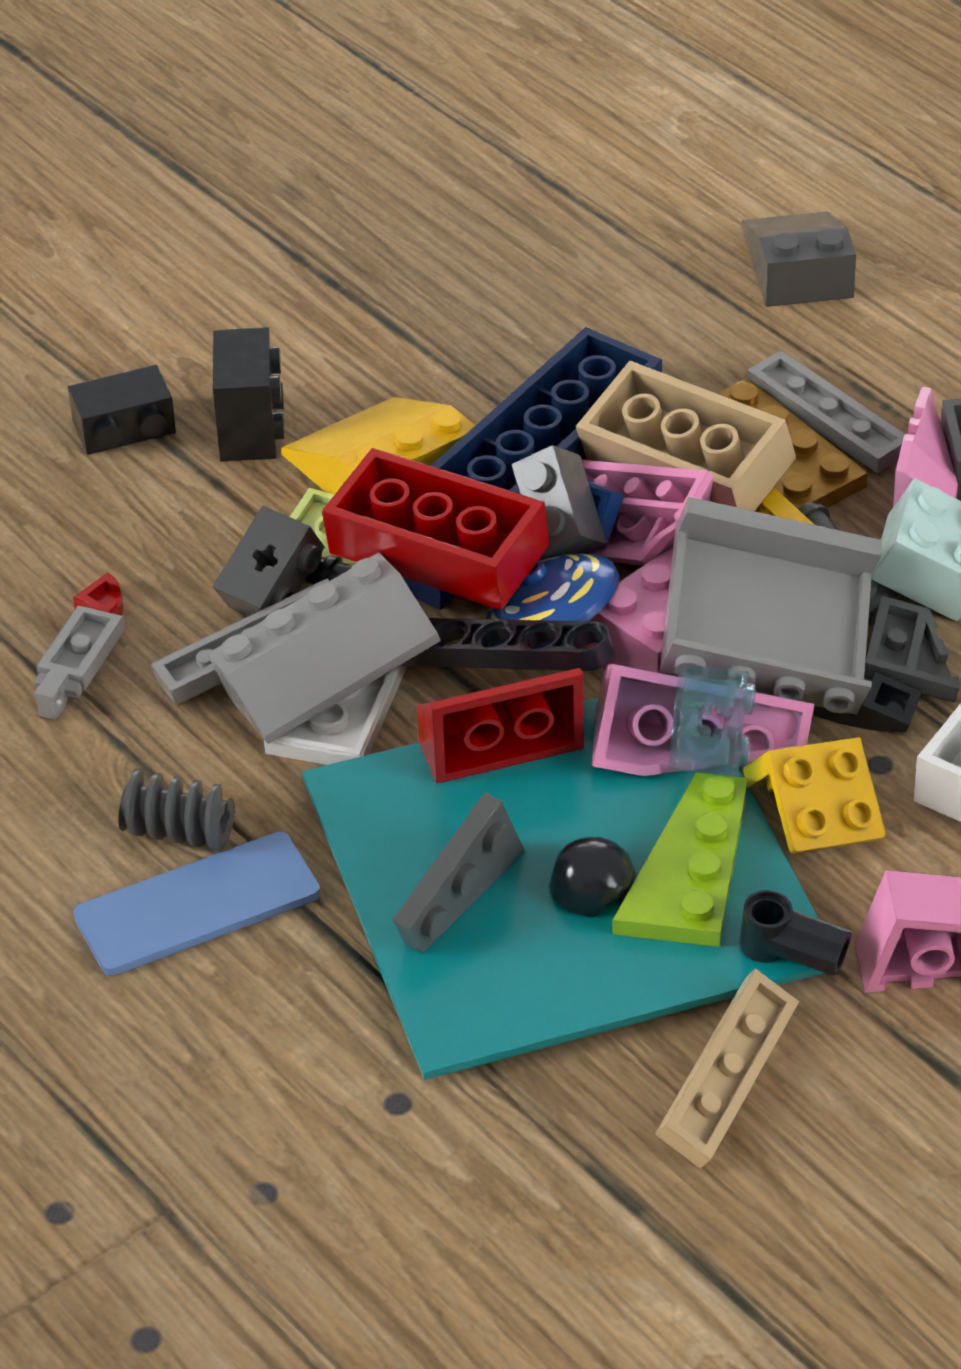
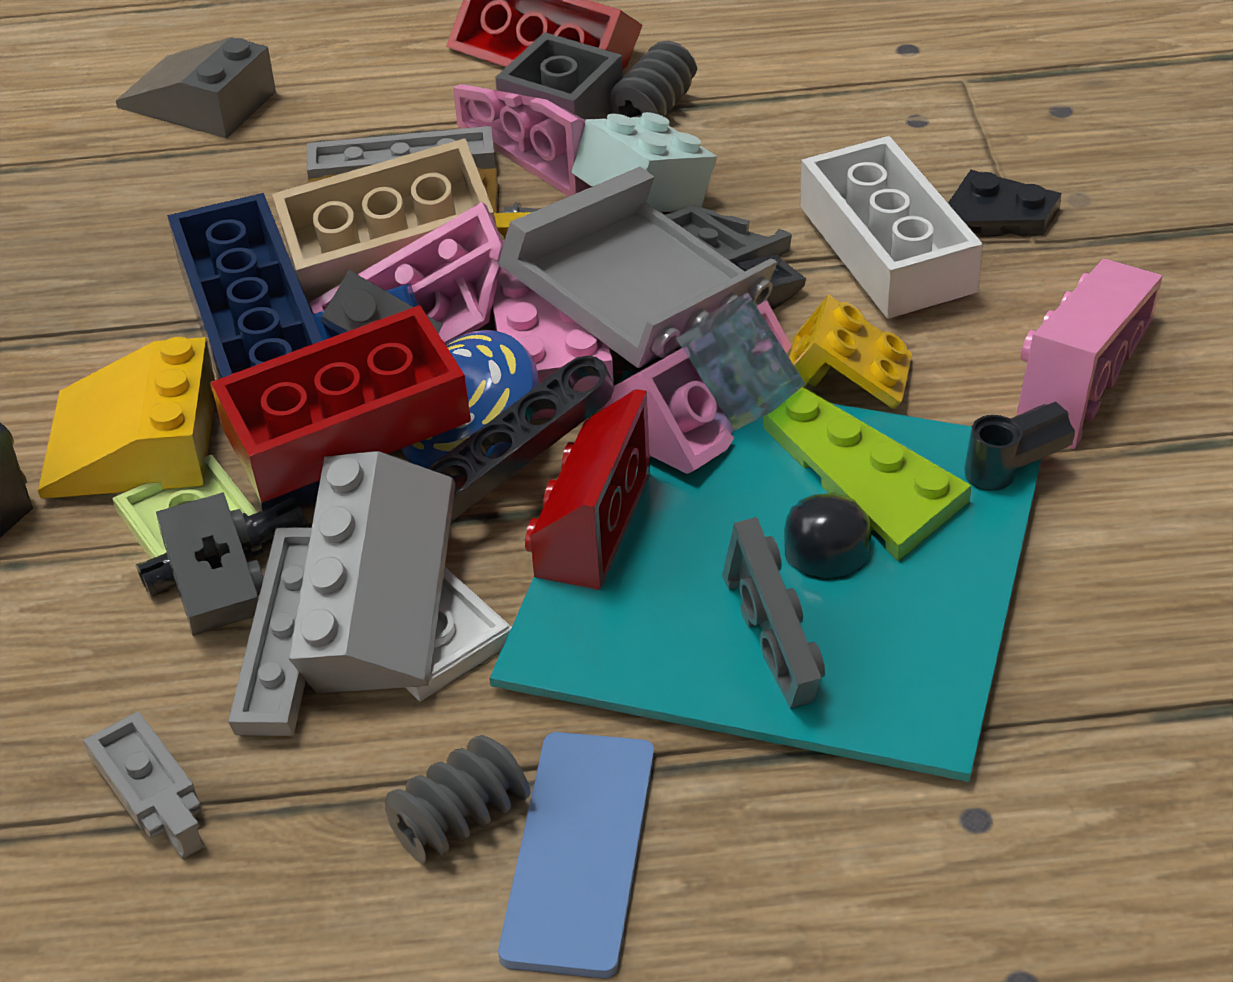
camera: 55 degrees left, 0 degrees up
red tile [73,572,123,616] -> none
tan plate [655,969,800,1168] -> none

